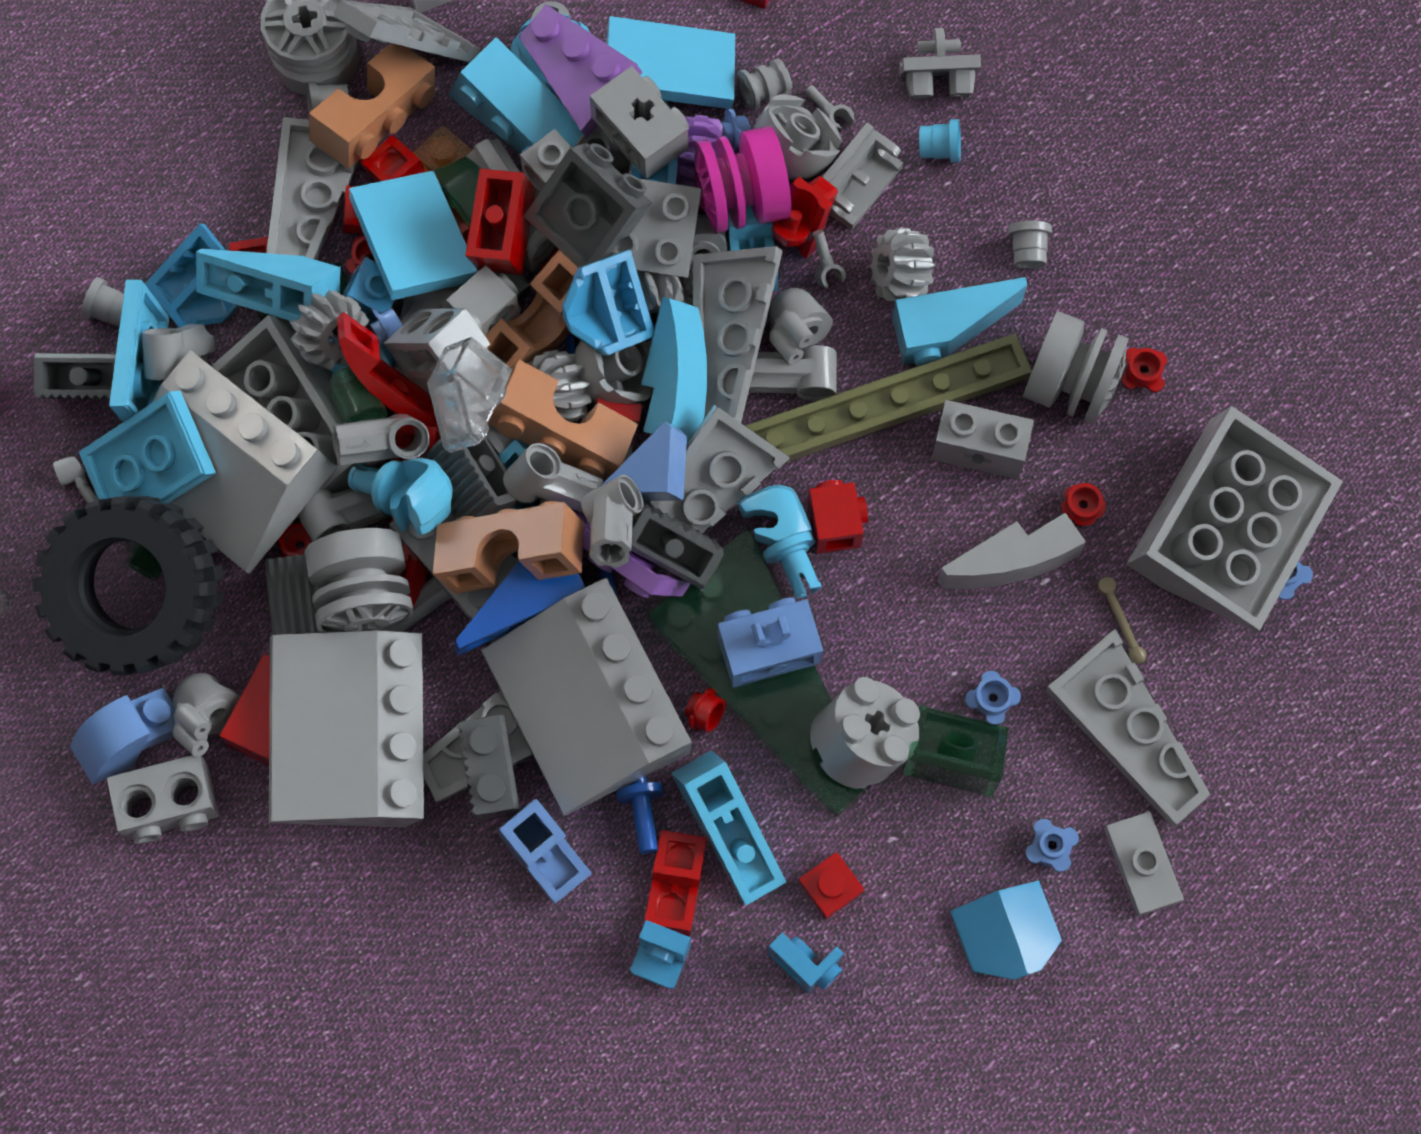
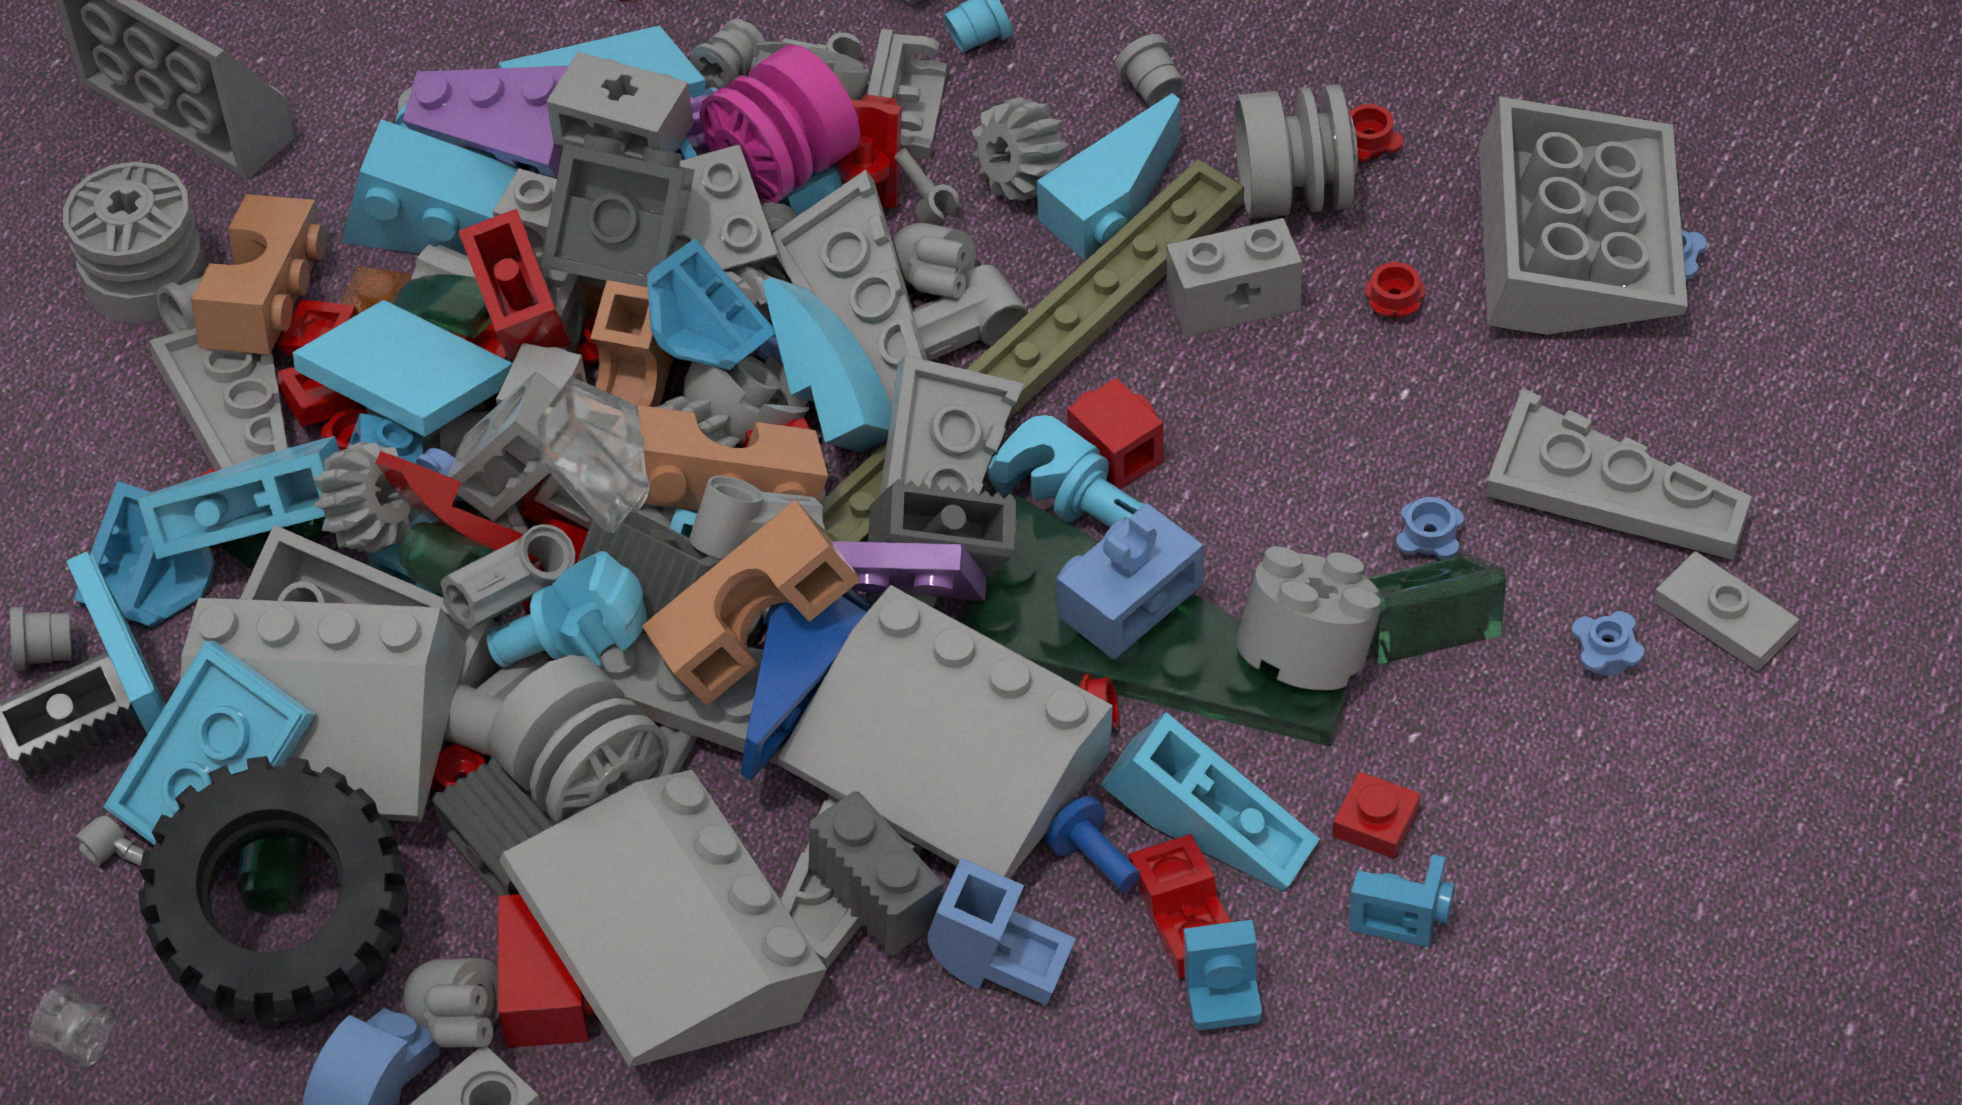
camera: 25 degrees left, 20 degrees down
light grey piece [141,324,215,380] -> none
light grey wing [333,0,481,62] -> none
light grey piece [581,474,644,568] -> none
medium blue slope [602,421,687,501] -> none
light grey slope [937,513,1086,589] -> none
dark azure slope [950,880,1062,980] -> none
dark tan hinge [1097,577,1147,664] -> none

